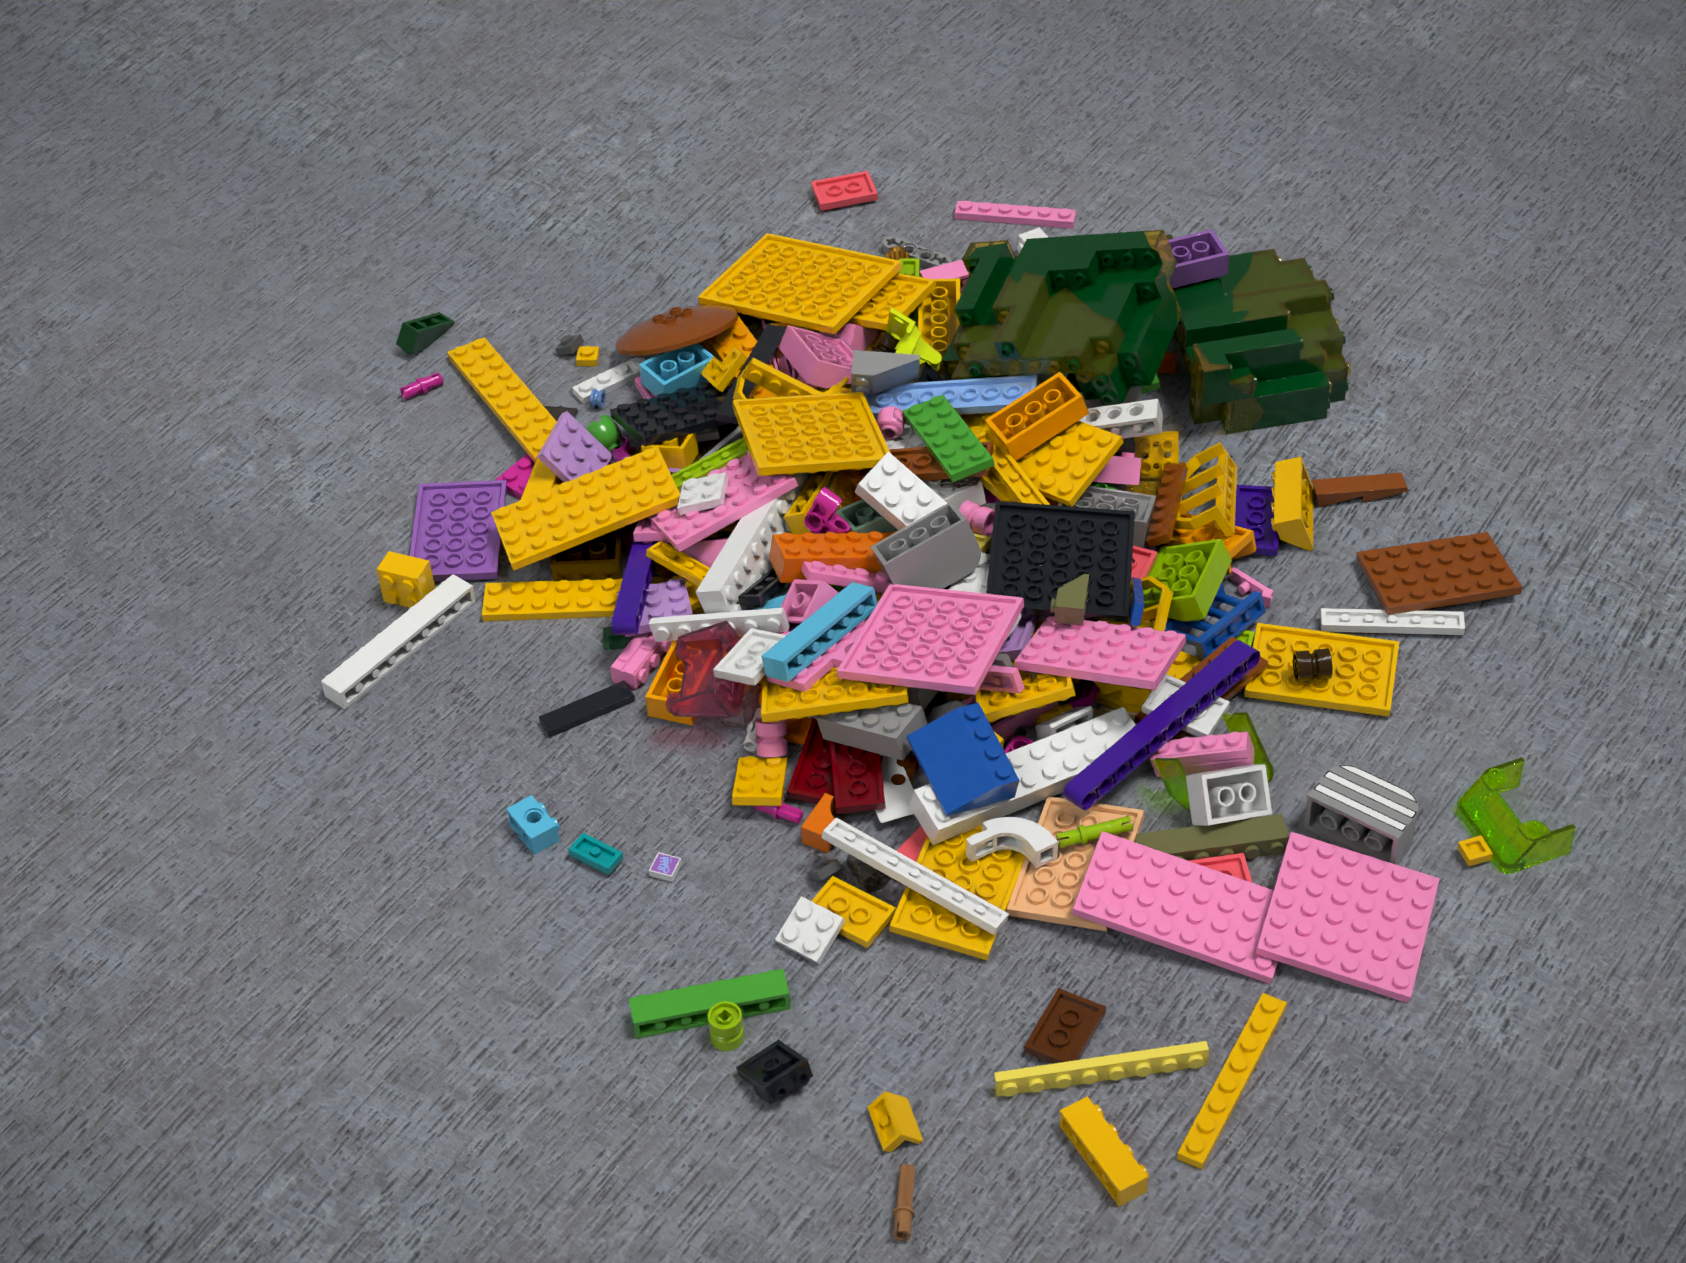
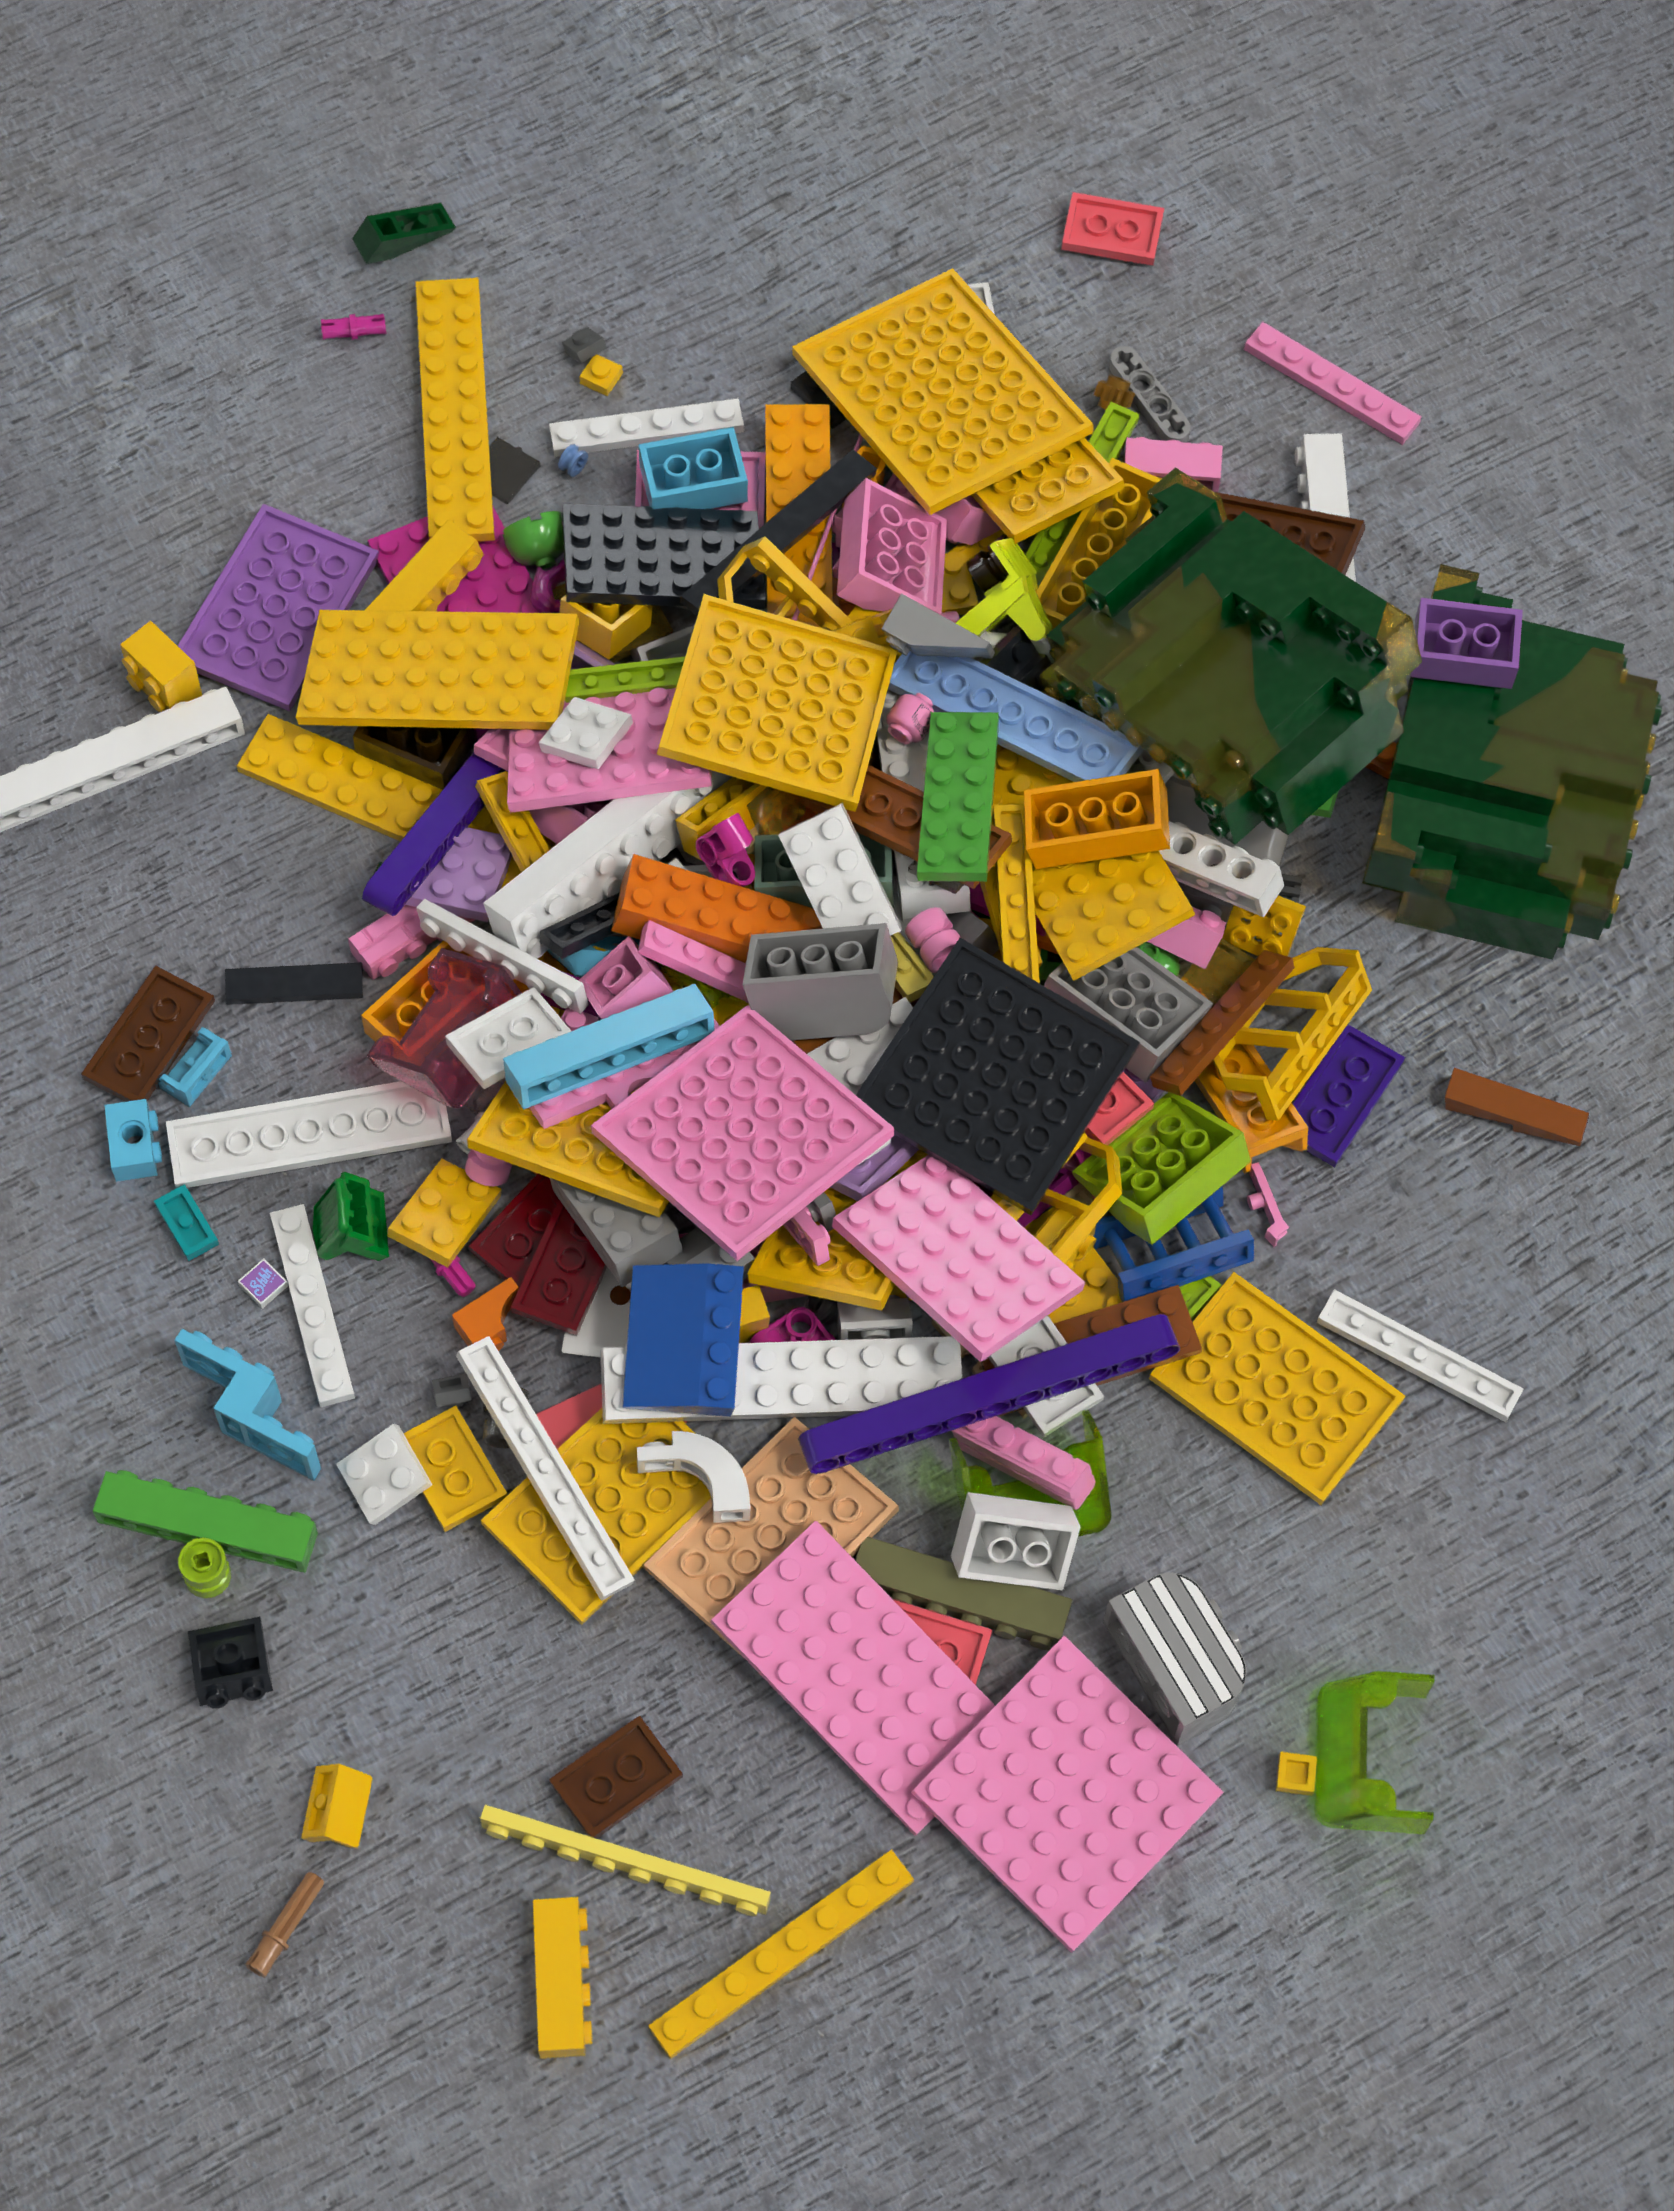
camera: 20 degrees right, 20 degrees up
lavender plate [537,411,612,482] -> none
dark orange dish [616,304,738,356] -> none
yellow plate [701,347,748,392] -> none
olive slope [1050,574,1089,626] -> none
lime pin [1056,815,1133,849] -> none
blue tile [1129,577,1145,626] -> none
yellow slope [1271,457,1314,551] -> none
dark brown wheel [1293,648,1333,682] -> none
dark orange plate [1356,532,1522,615] -> none
none -> reddish brown plate [81,965,215,1102]
none -> medium azure hinge [158,1027,232,1107]
none -> white plate [166,1074,452,1188]
none -> medium azure bracket [174,1329,321,1481]
none -> white plate [270,1204,355,1407]
none -> green piece [313,1171,389,1261]

